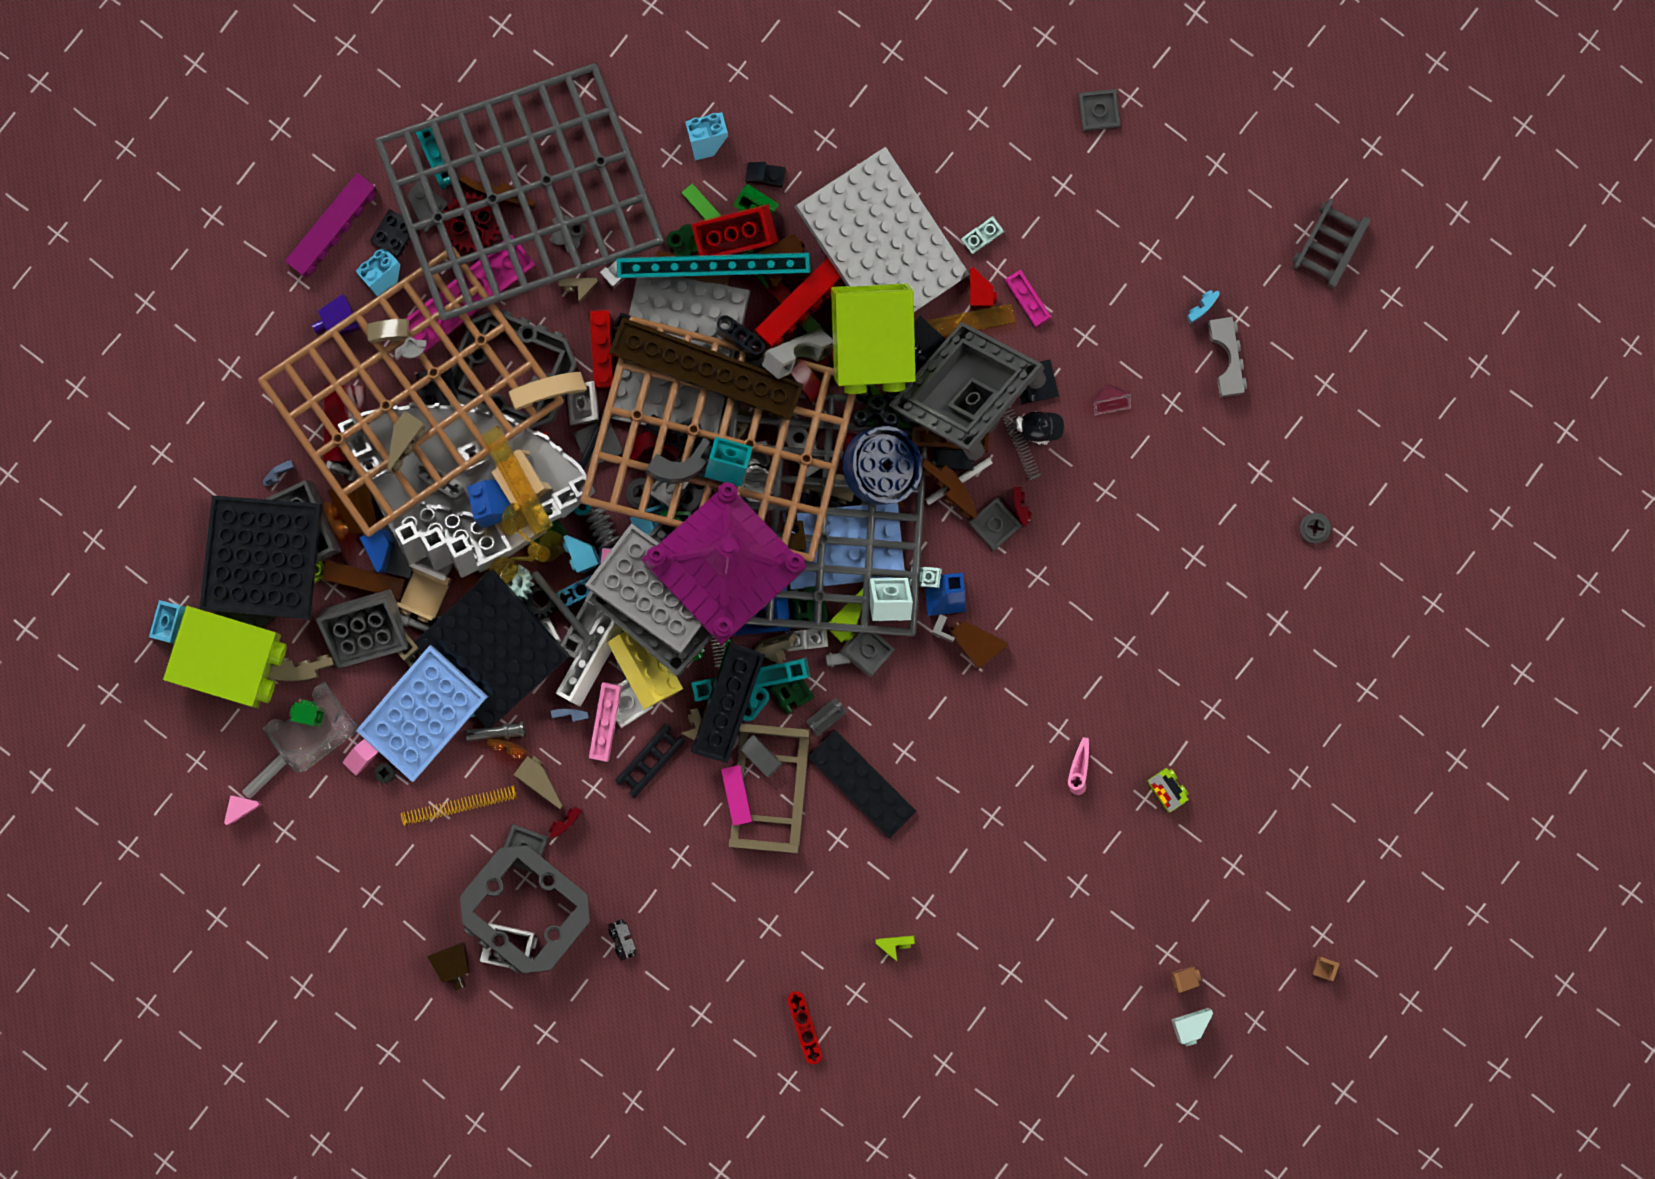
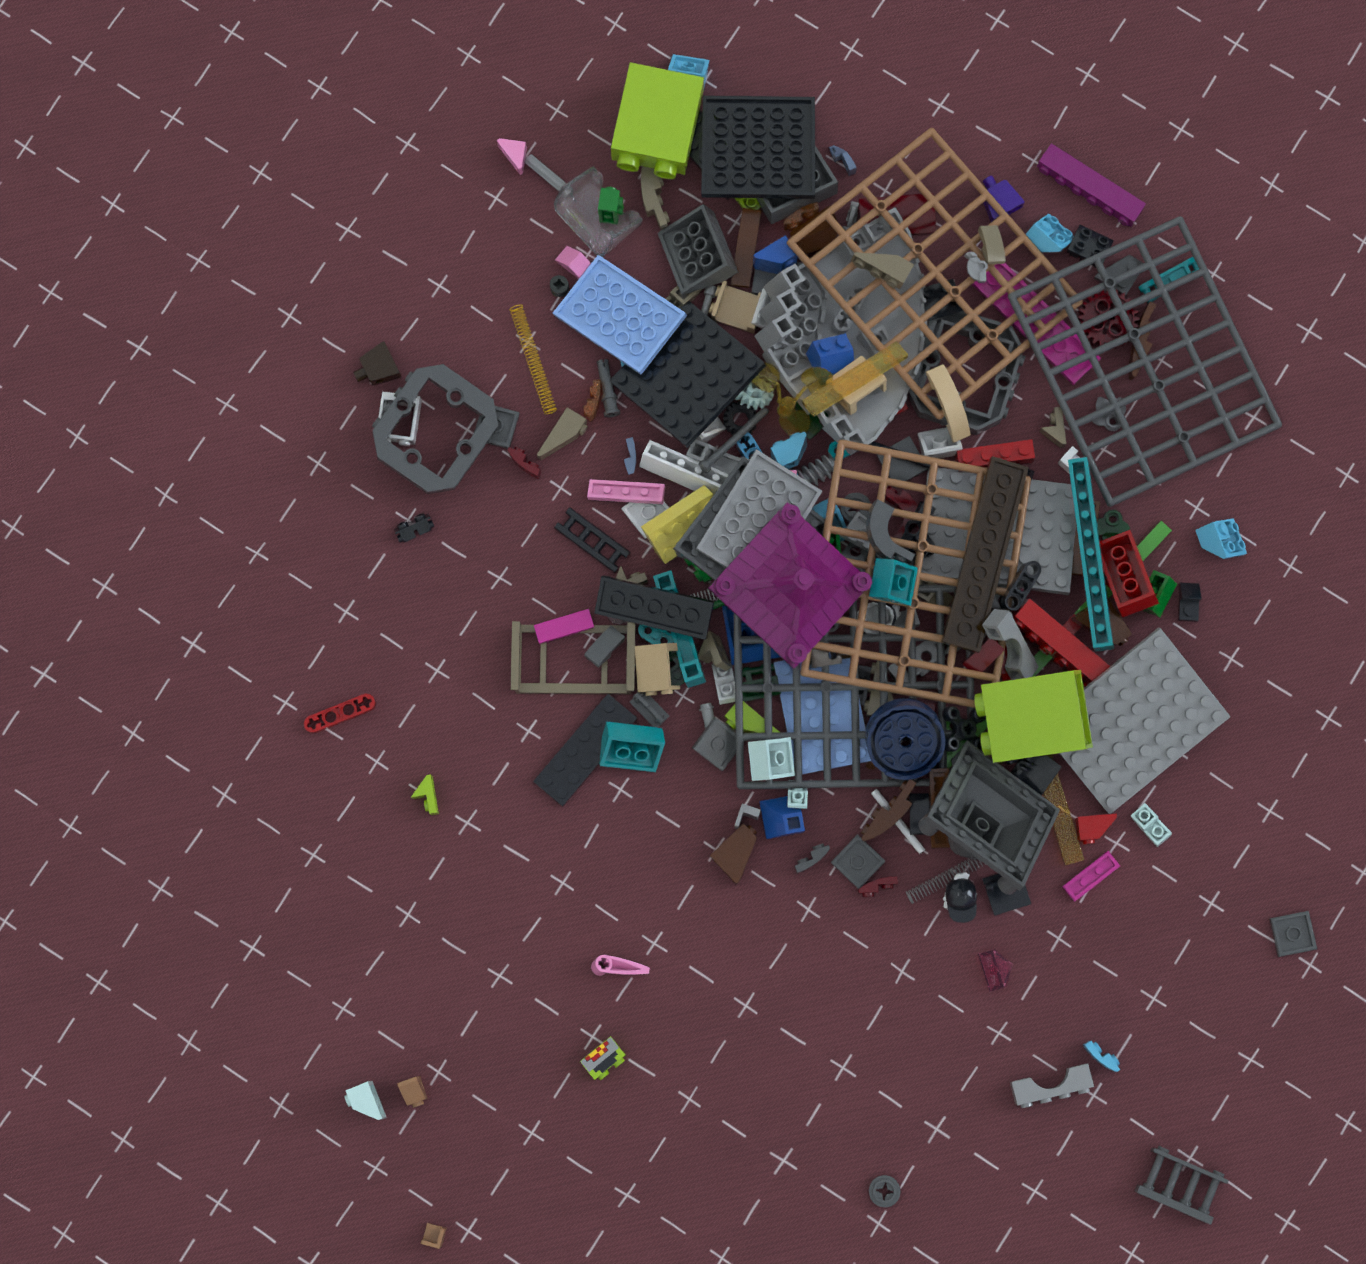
camera: 90 degrees right, 5 degrees down
none -> teal slope [599,722,665,772]
none -> tan panel [635,643,680,696]
none -> dark grey slope [794,844,830,874]

